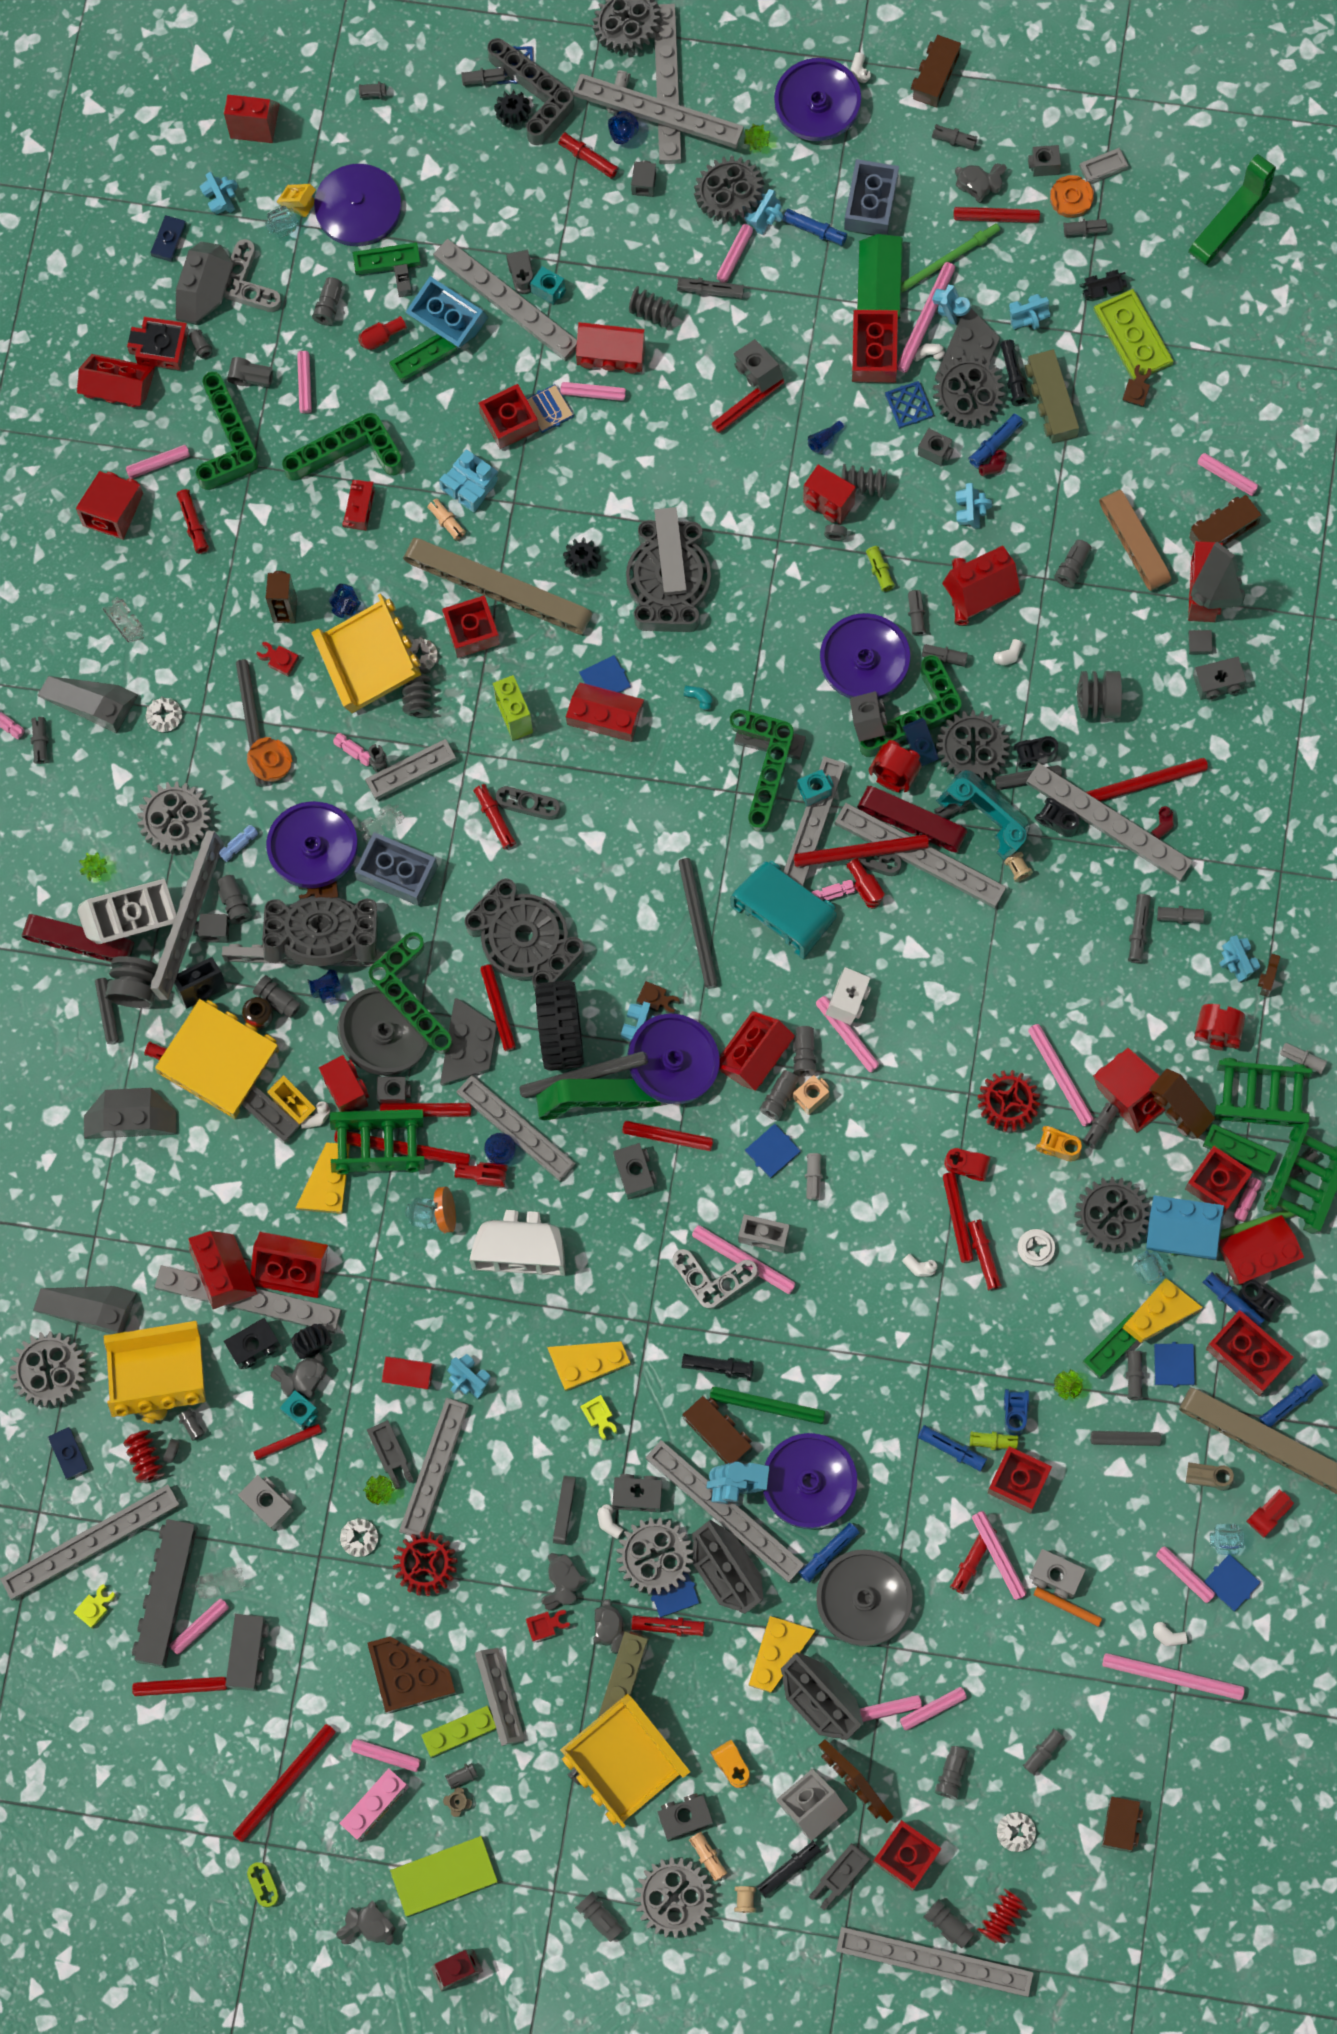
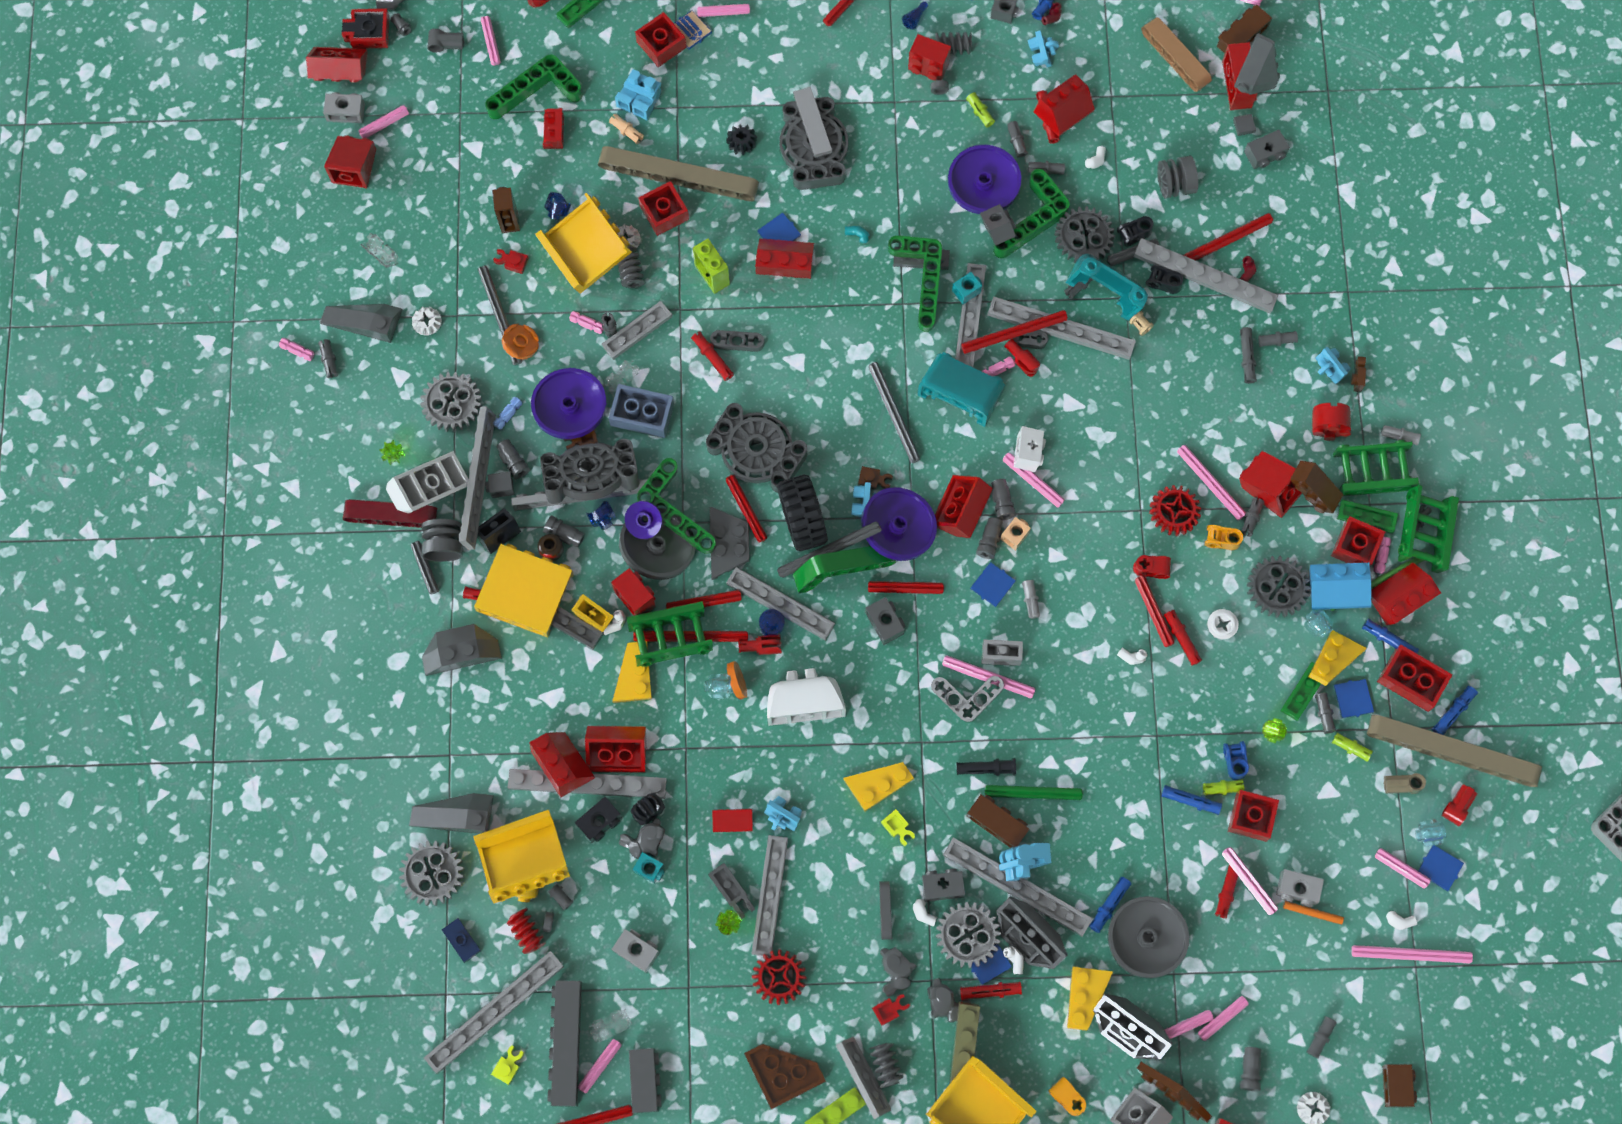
camera: 15 degrees left, 0 degrees up
red pin [176,489,209,554] -> none
green beam [195,372,259,490] -> none
red bar [253,1424,322,1460] -> none
white gear [340,1518,378,1557] -> none
dark grey brick [377,1077,411,1105] -> none
dark purple dish [763,1433,857,1529] -> none
dark red beam [857,786,968,853] -> none
red brick [868,740,921,793] -> none
dark blue plate [902,717,939,767] -> none
dark grey axle [1054,540,1092,588] -> none
dark grey axle [1090,1431,1161,1446] -> none
black piece [1238,1280,1285,1322] -> none
none -> light grey brick [323,92,365,123]
none -> dark purple dish [625,501,662,539]
none -> dark grey piece [869,1043,903,1089]
none -> white arm [1003,946,1024,974]
none -> lime pin [1331,732,1373,762]

